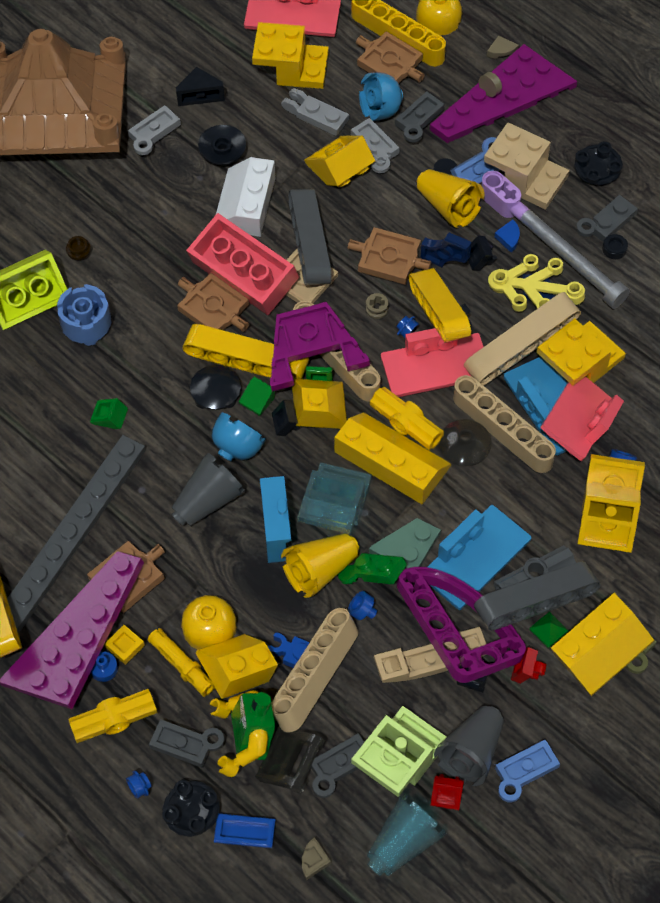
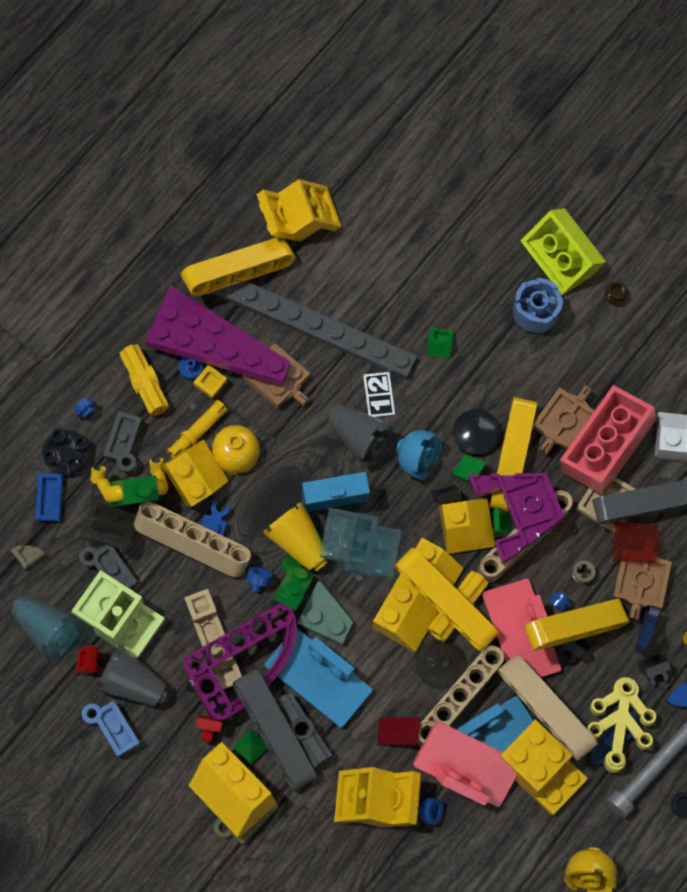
camera: 80 degrees right, 10 degrees up
none -> sticker [363,372,395,417]
none -> dark red sticker [377,717,421,745]
none -> yellow beam [394,547,499,652]
none -> clear red piece [611,522,660,563]

